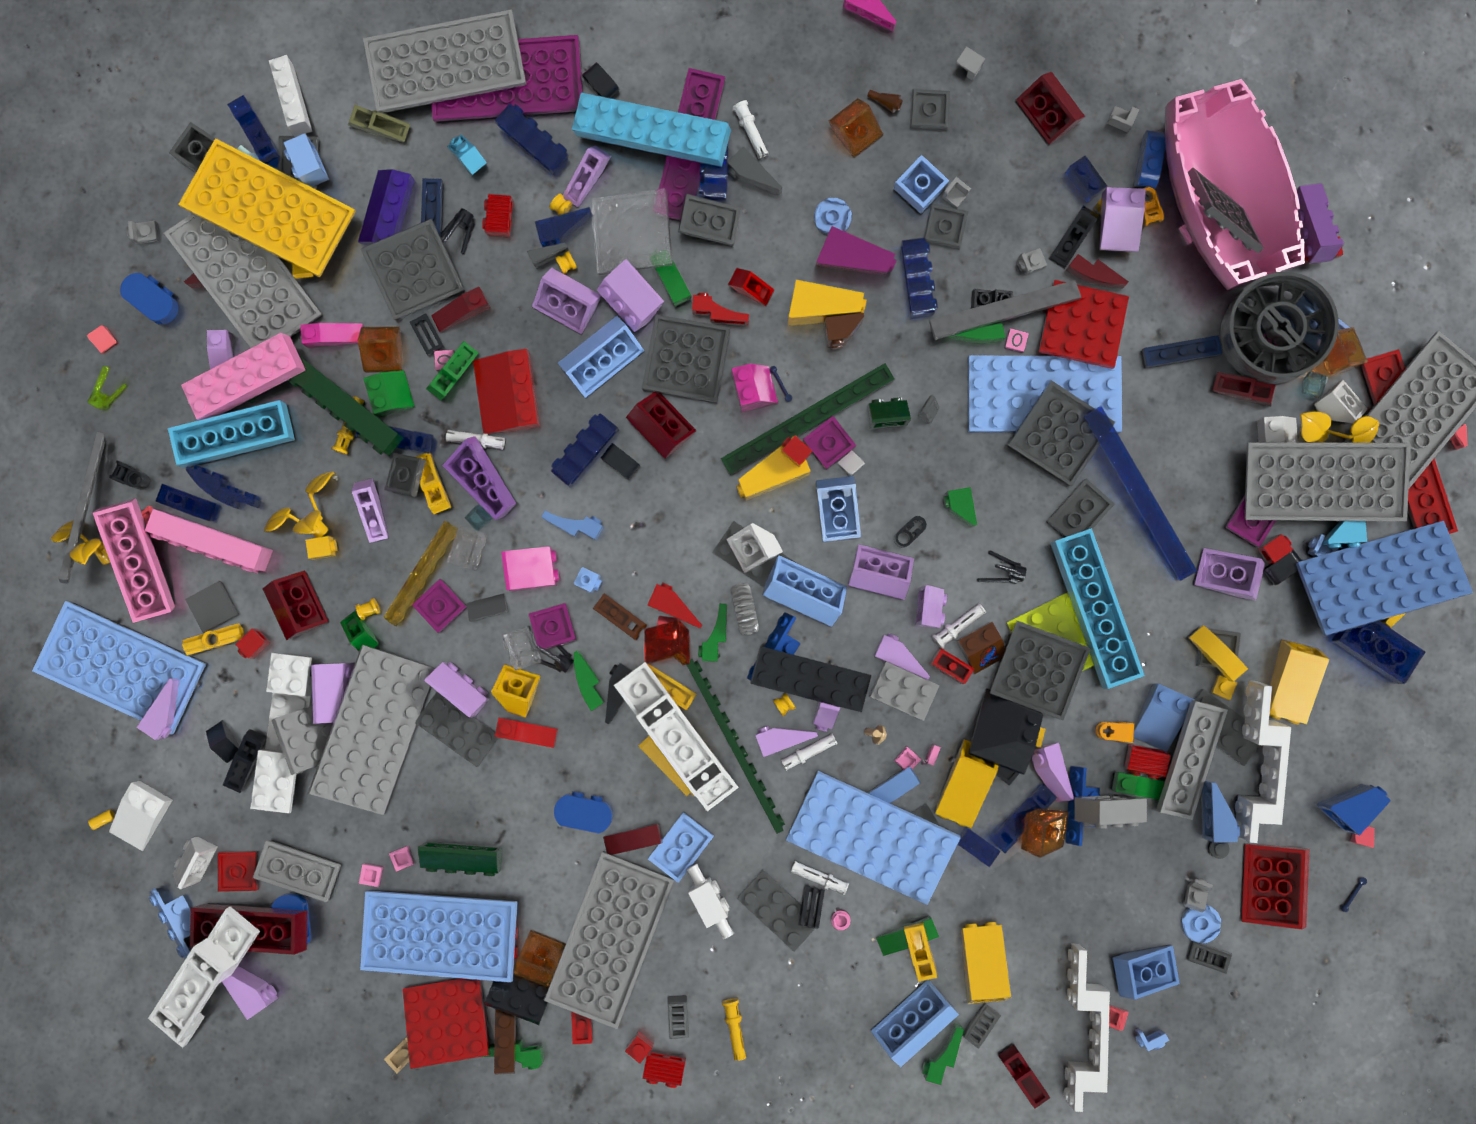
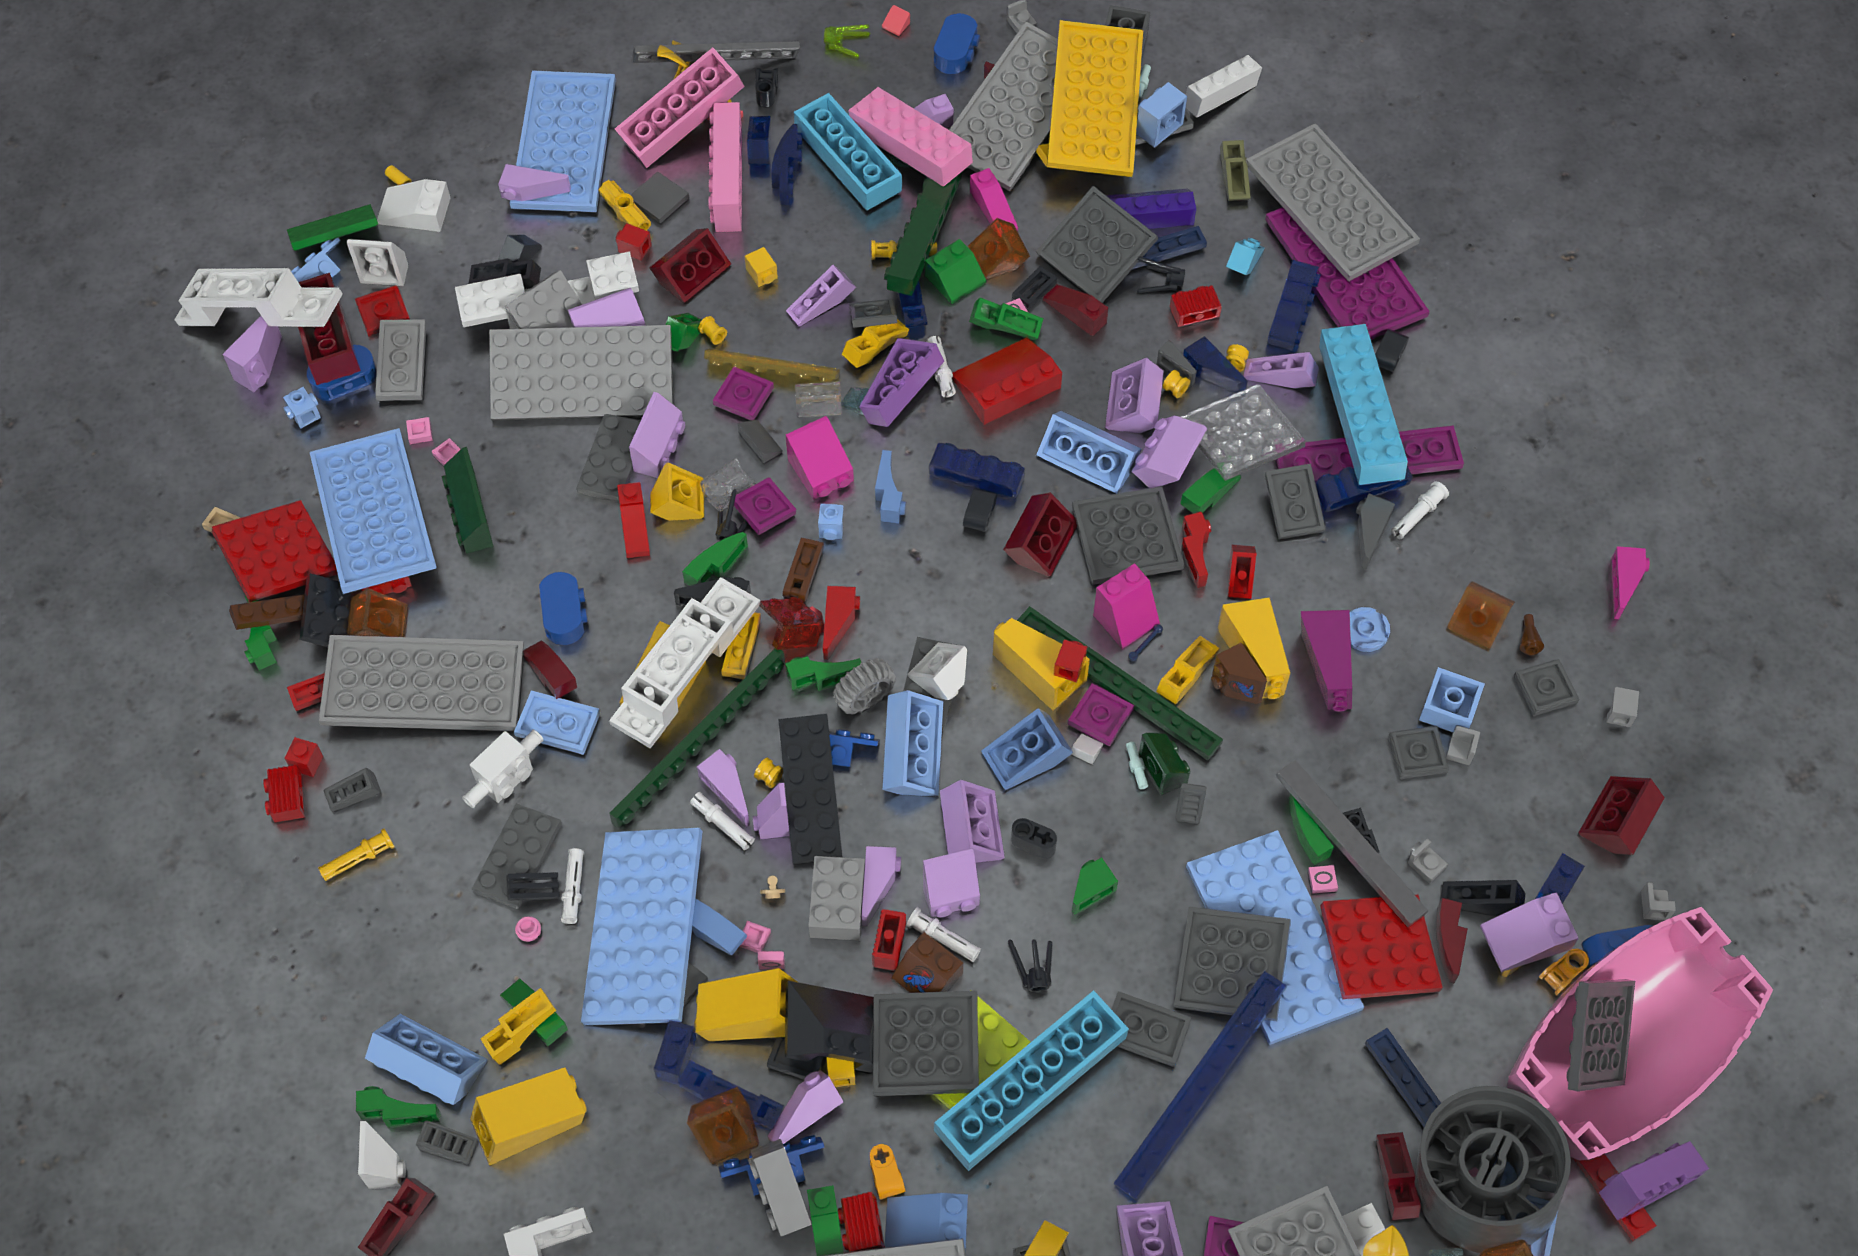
camera: 65 degrees right, 25 degrees down
clear blue slope [227,95,280,164] -> none
yellow plant [264,472,335,538] -> none
clear blue brick [901,238,938,318] -> none
none -> light blue brick [283,387,321,429]
none -> green tile [287,204,378,250]
none -> white slope [358,1121,406,1189]
none -> light aqua bar [1126,742,1148,789]
none -> yellow slope [1156,636,1220,705]

